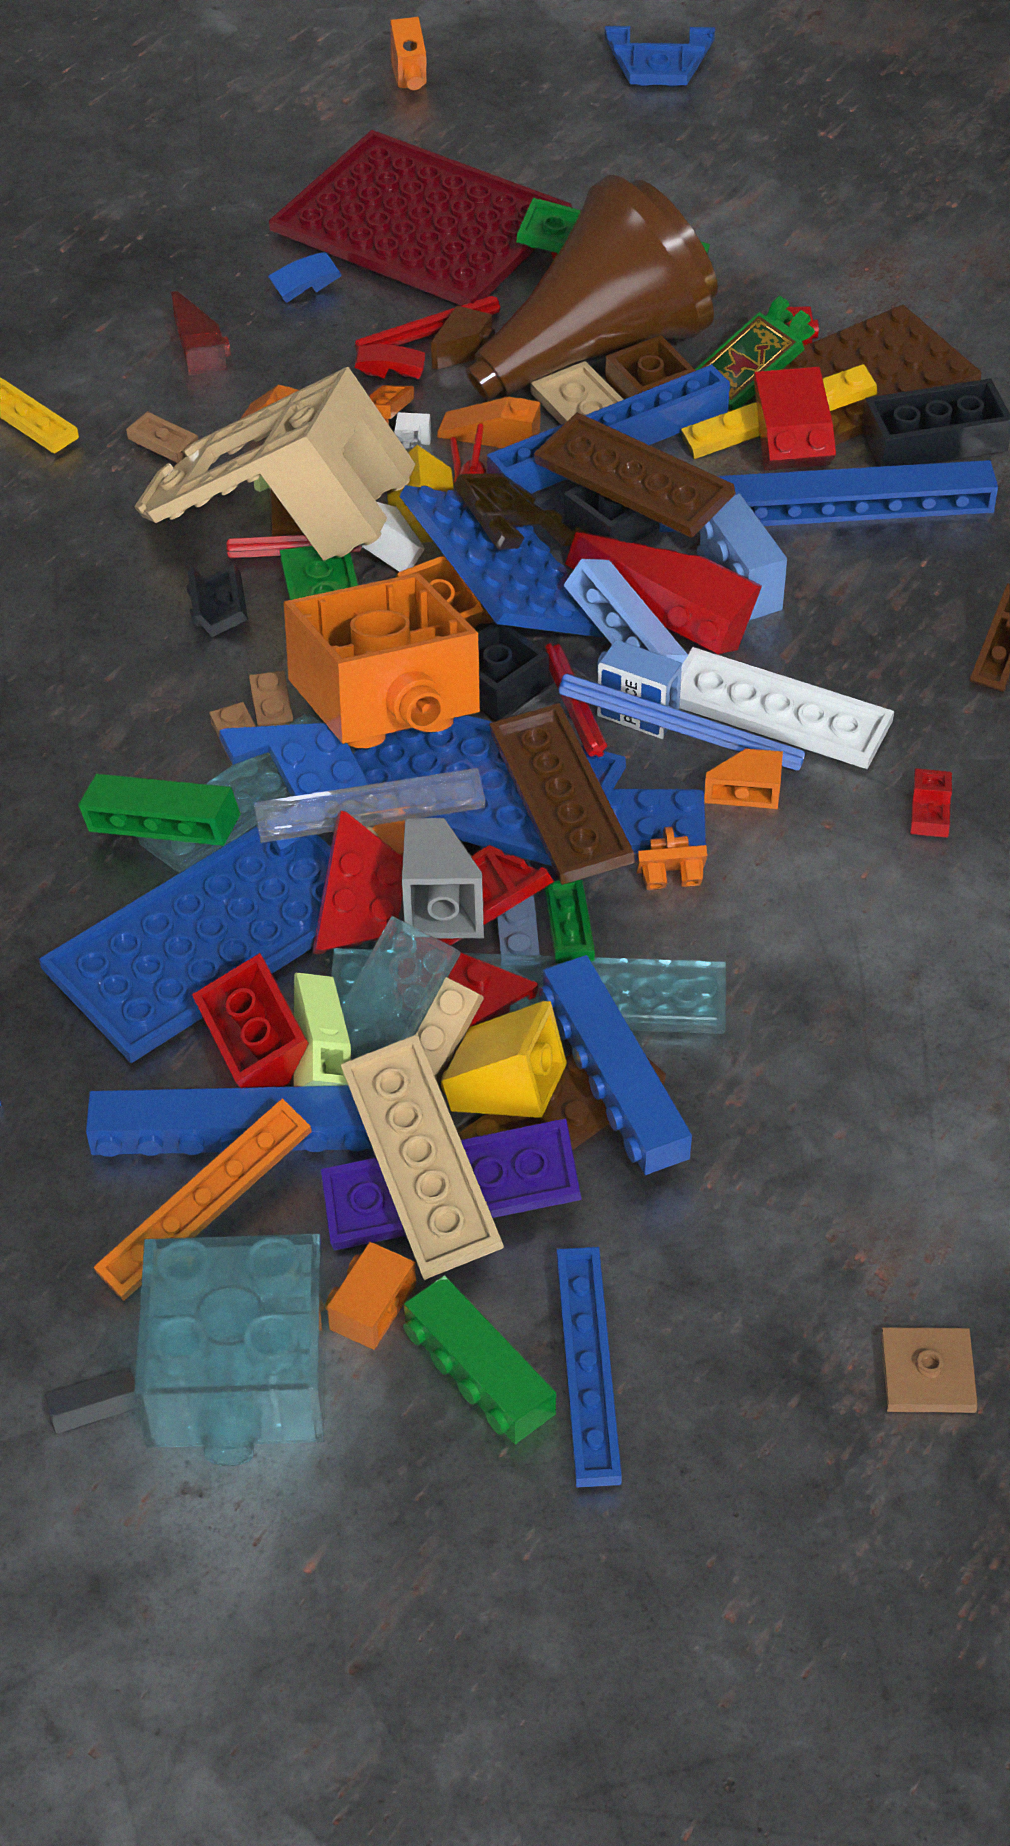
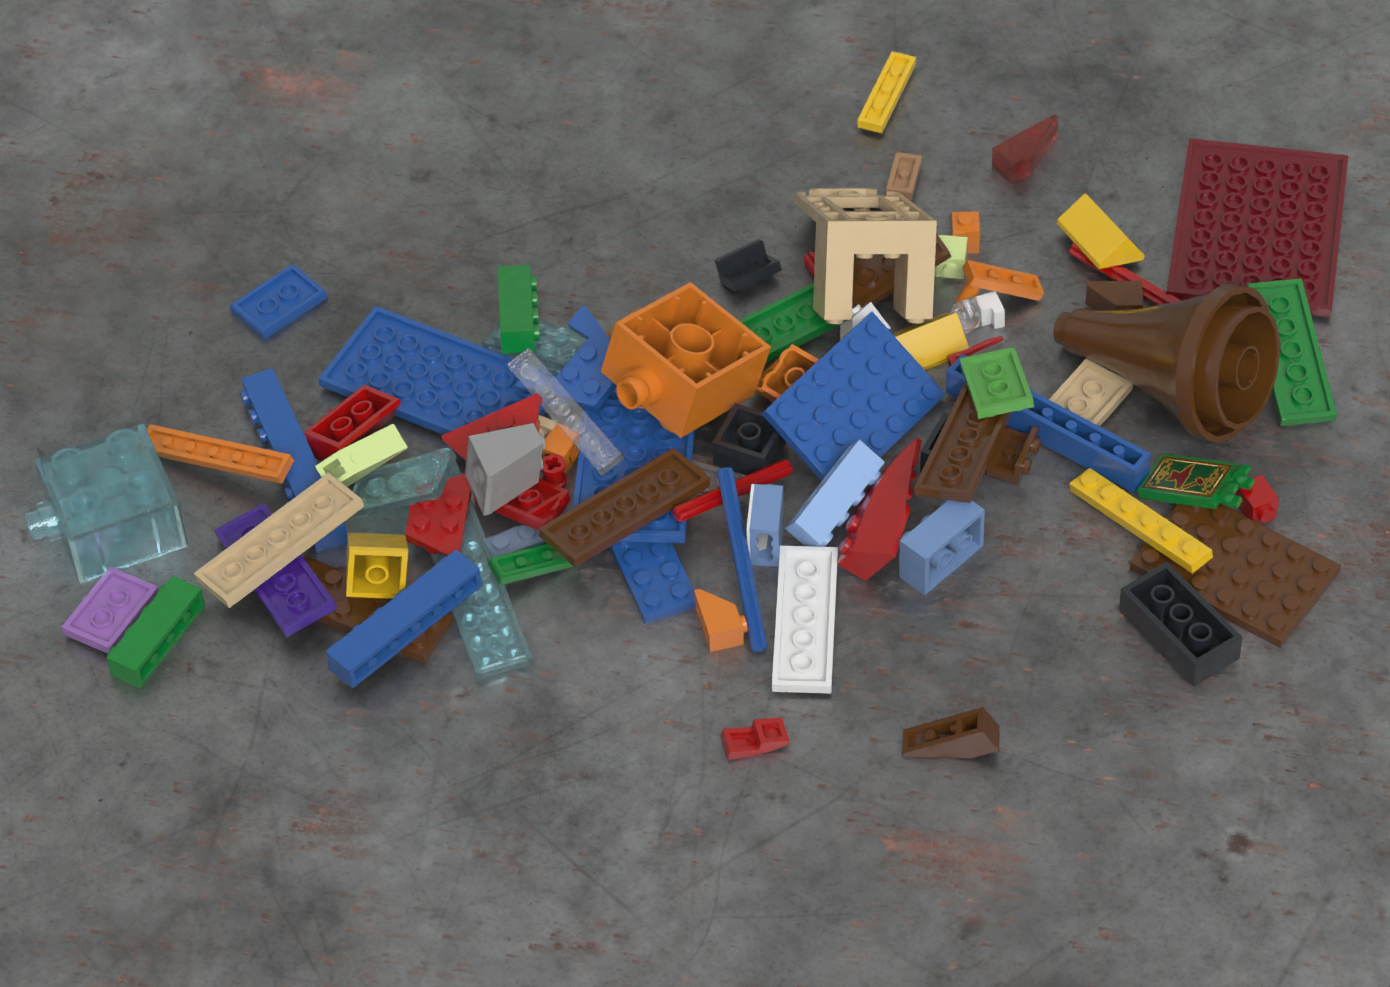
camera: 70 degrees right, 0 degrees up
blue slope [268,252,342,303] -> none
orange brick [325,1242,416,1350] -> none
red slope [354,344,425,379] -> none
tan plate [416,977,484,1084] -> none
orange slope [437,397,540,448] -> none
dark brown wing [453,473,586,550] -> none
blue plate [557,1247,622,1488] -> none
reddish brown brick [605,335,696,399] -> none
orange hips [635,826,708,890] -> none
blue brick [659,460,998,532] -> none
red slope [754,367,836,471] -> none
medium nougat plate [881,1327,978,1413] -> none
none -> medium lavender plate [61,566,159,654]
none -> bright green plate [960,347,1034,419]
none -> yellow slope [1056,193,1145,269]

